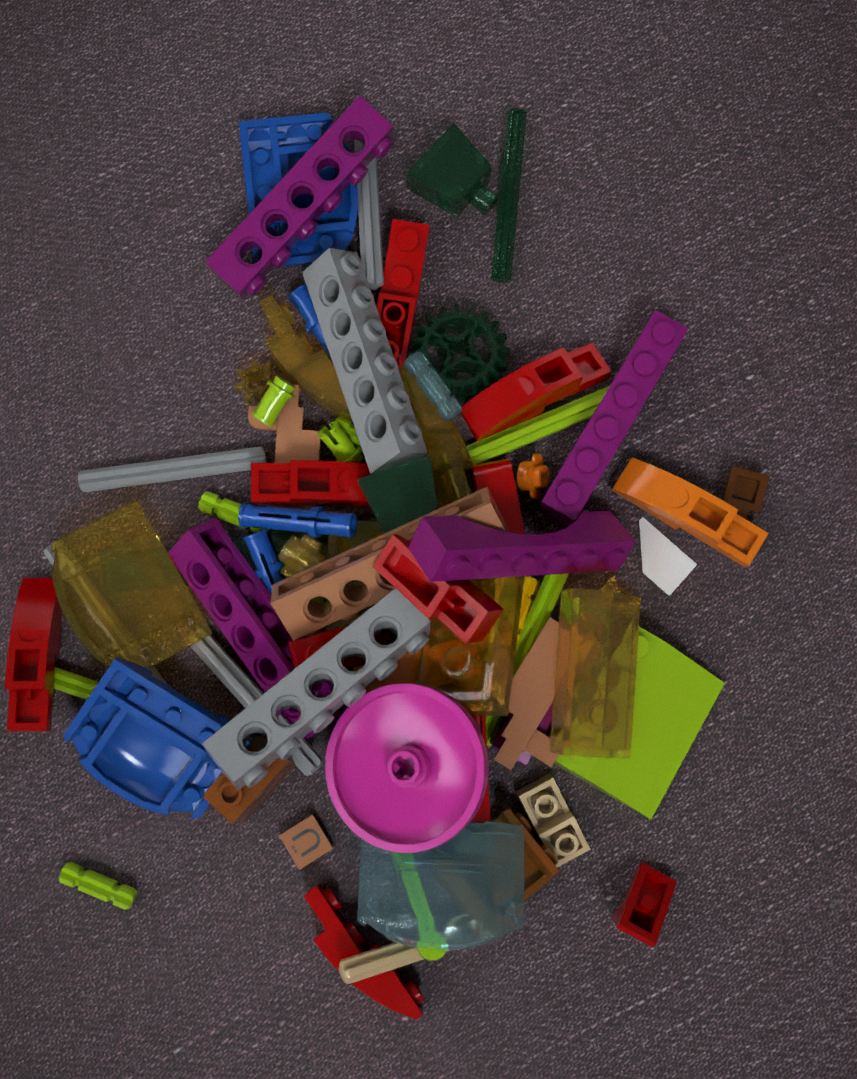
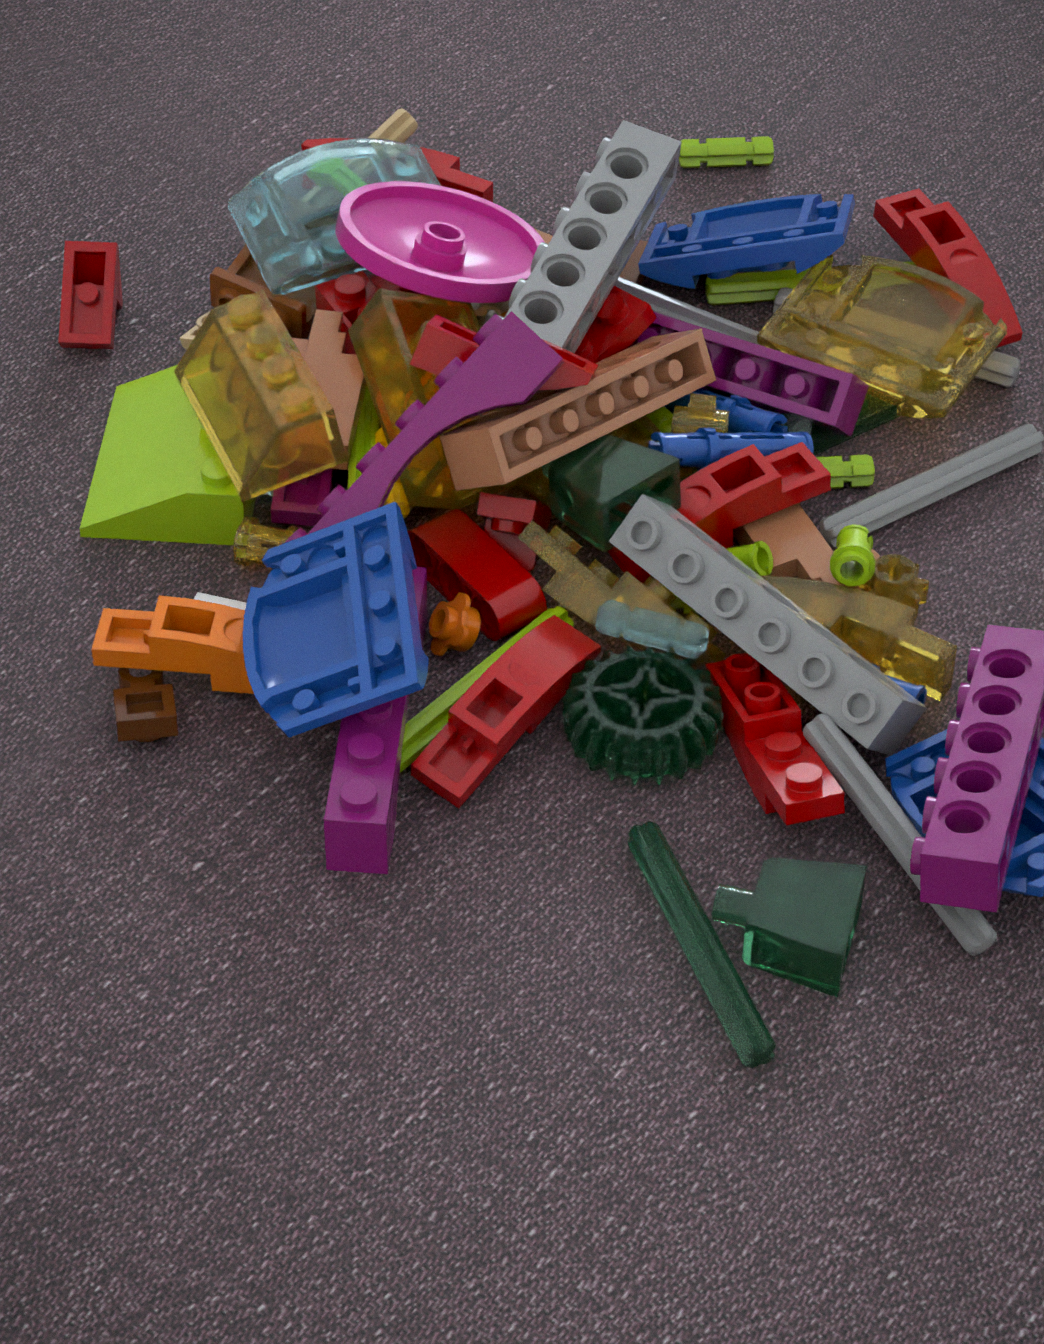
camera: 155 degrees right, 35 degrees down
none -> blue slope [243,501,429,738]

